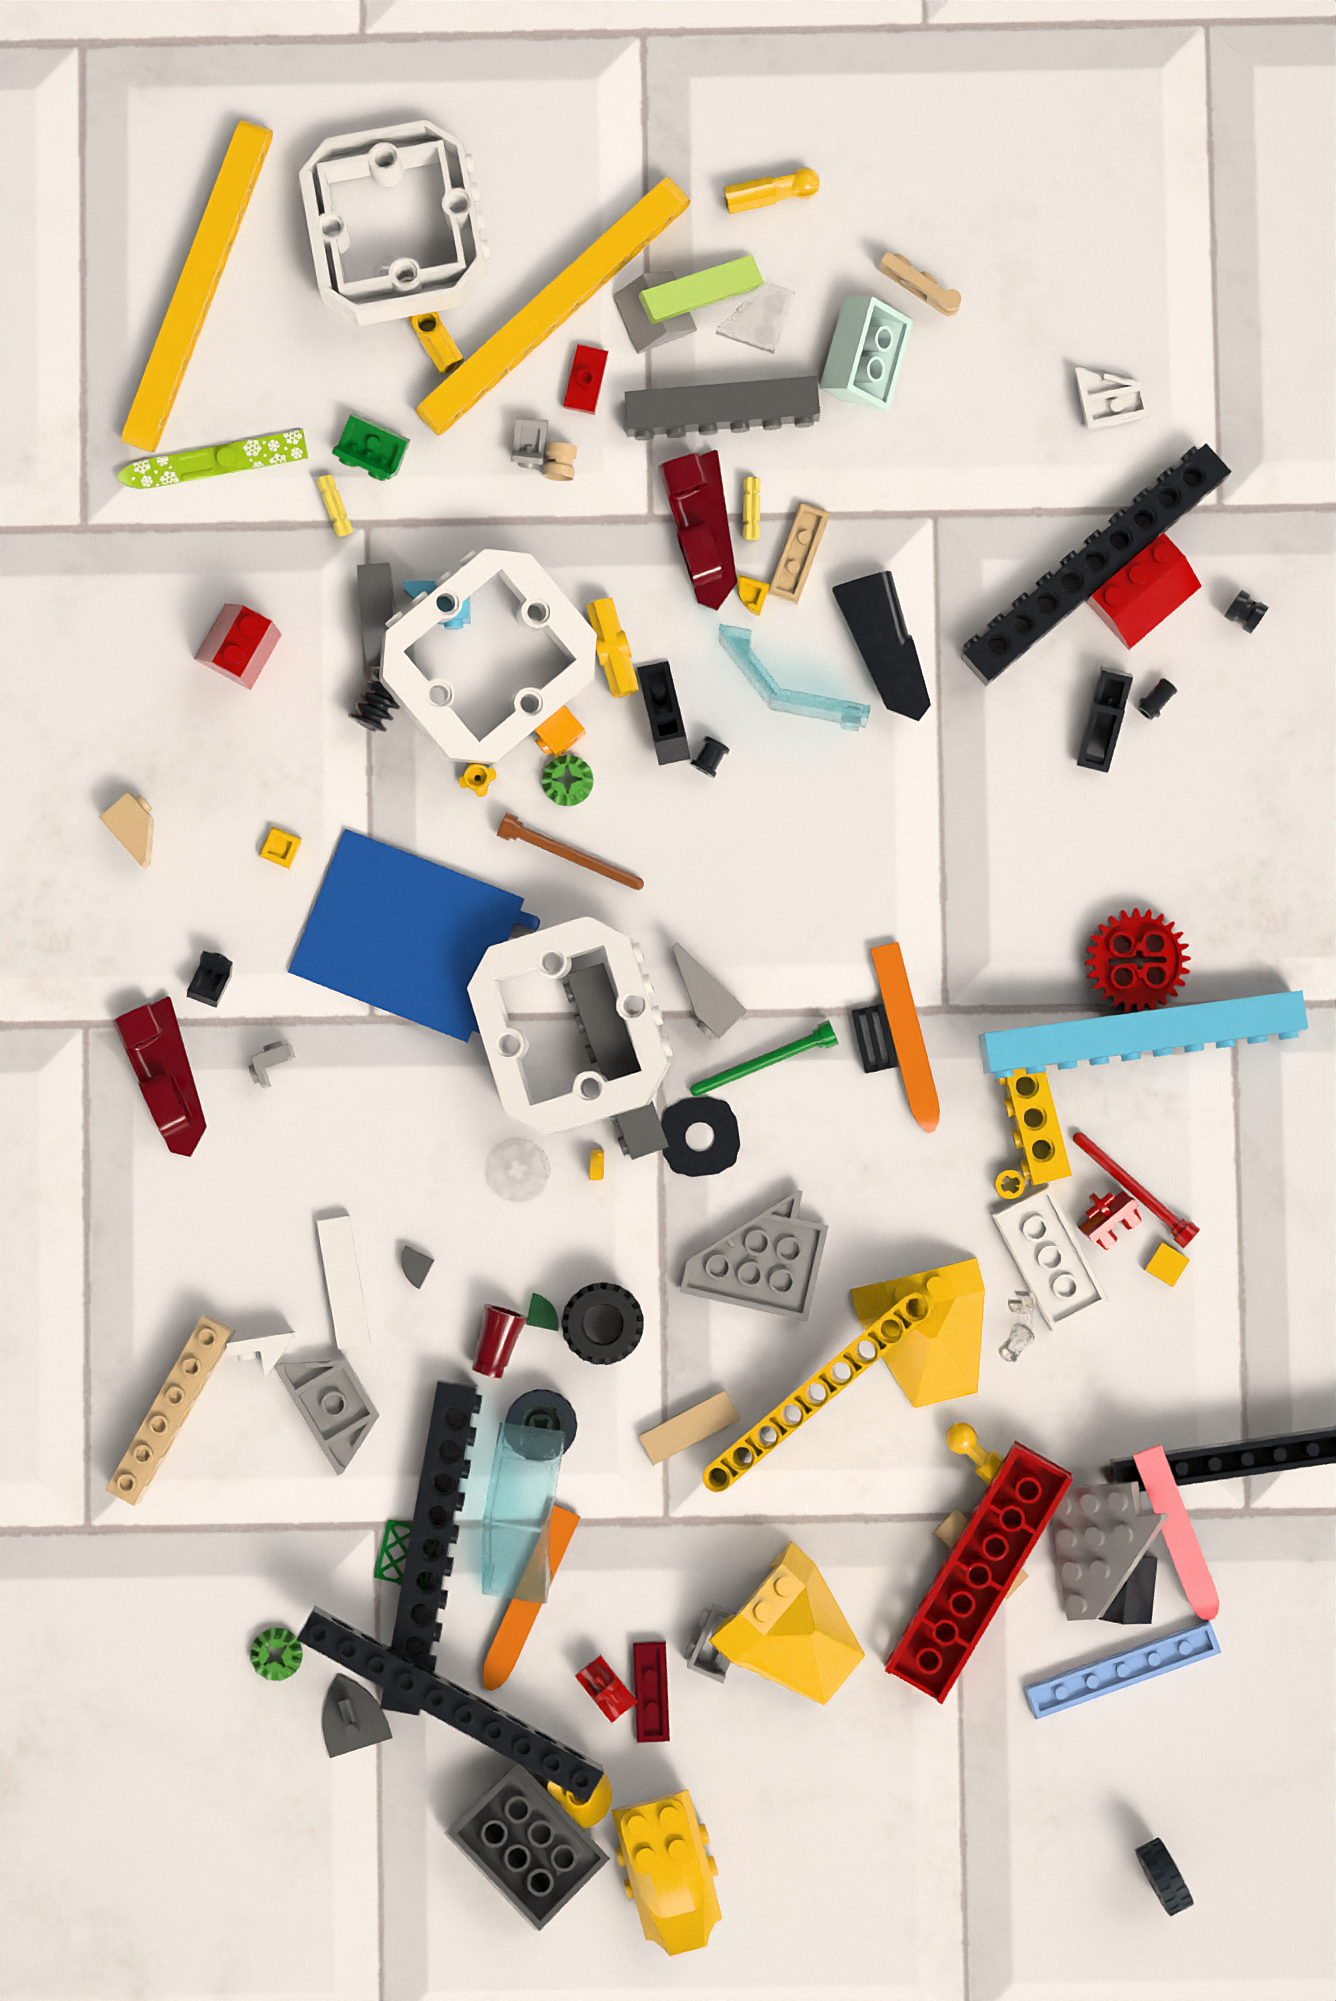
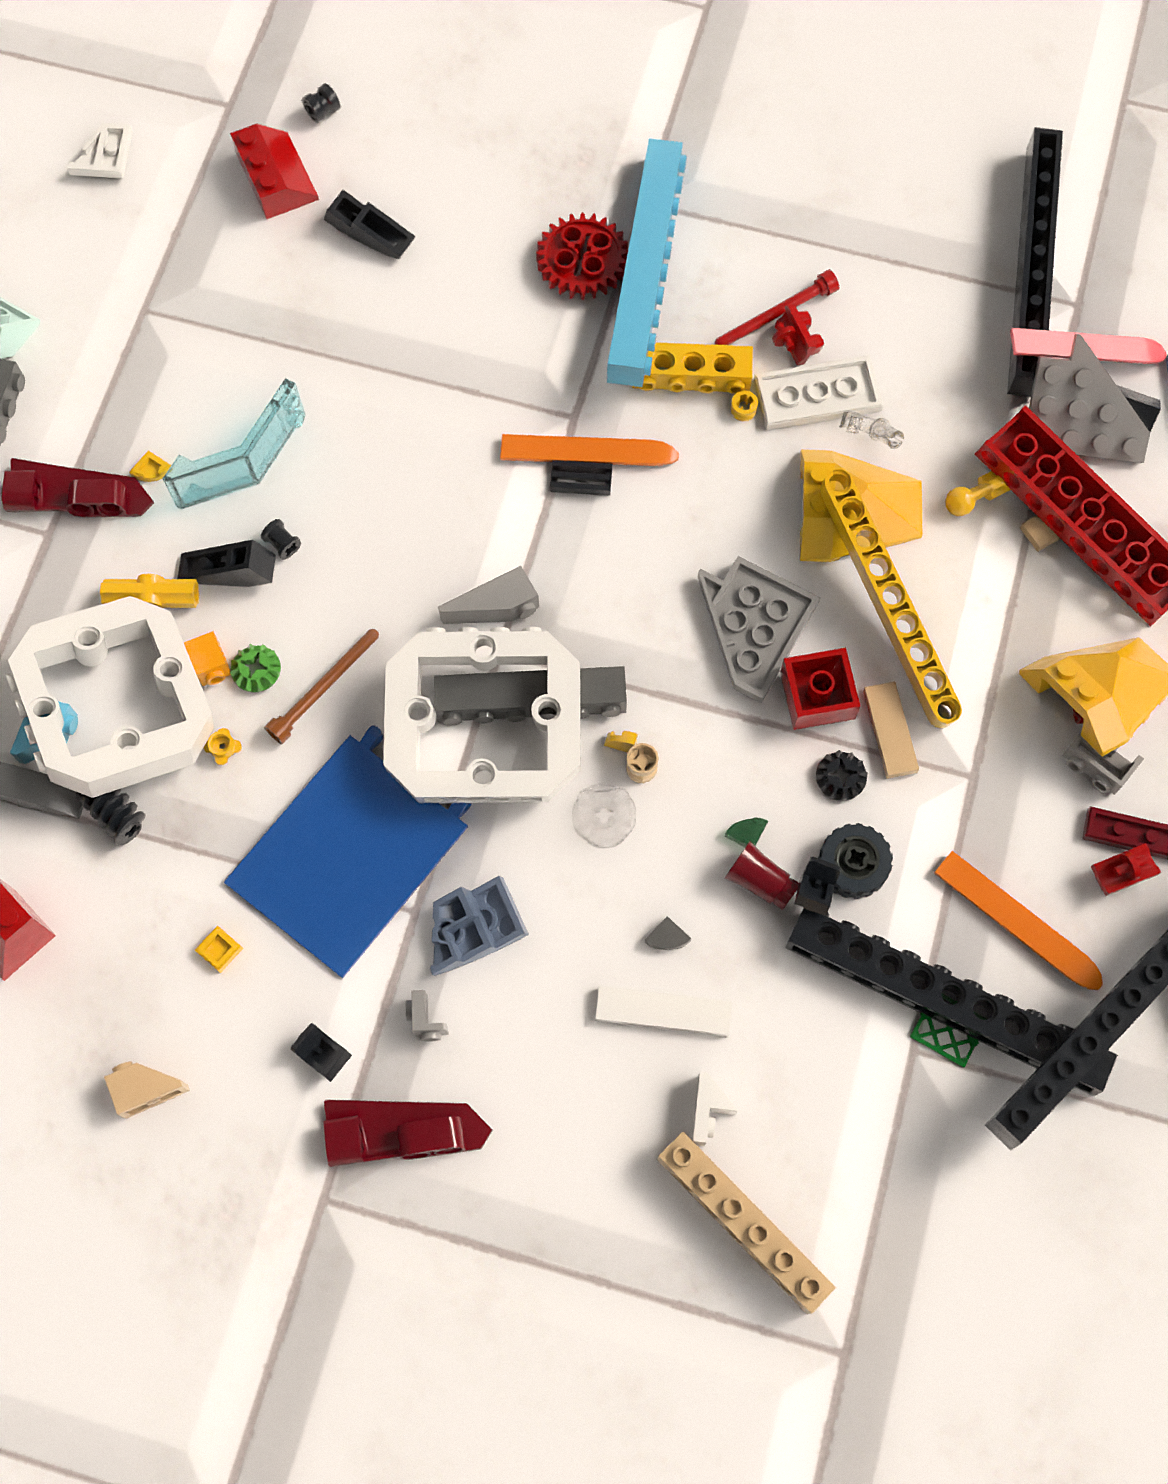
camera: 80 degrees left, 15 degrees down
bright green gear [250,1628,303,1681] -> none
light grey wing [274,1359,380,1476] -> none
dark grey shield [322,1675,393,1758] -> none
clear light blue windscreen [482,1422,566,1604] -> none
black tyre [561,1282,644,1365] -> none
black piece [661,1097,741,1177] -> none
green piece [690,1020,839,1096] -> none
light yellow axle [742,477,760,541] -> none
tan tile [768,502,830,605] -> none
black panel [832,571,931,722] -> none
black brick [961,443,1232,686] -> none
black pin [1137,678,1177,720] -> none
yellow tile [1144,1242,1190,1287] -> none
none -> sand blue slope [430,876,529,976]
none -> tan wheel [626,743,659,783]
none -> red slope [780,647,861,730]
none -> black bracket [794,857,841,916]
none -> black gear [816,750,868,801]

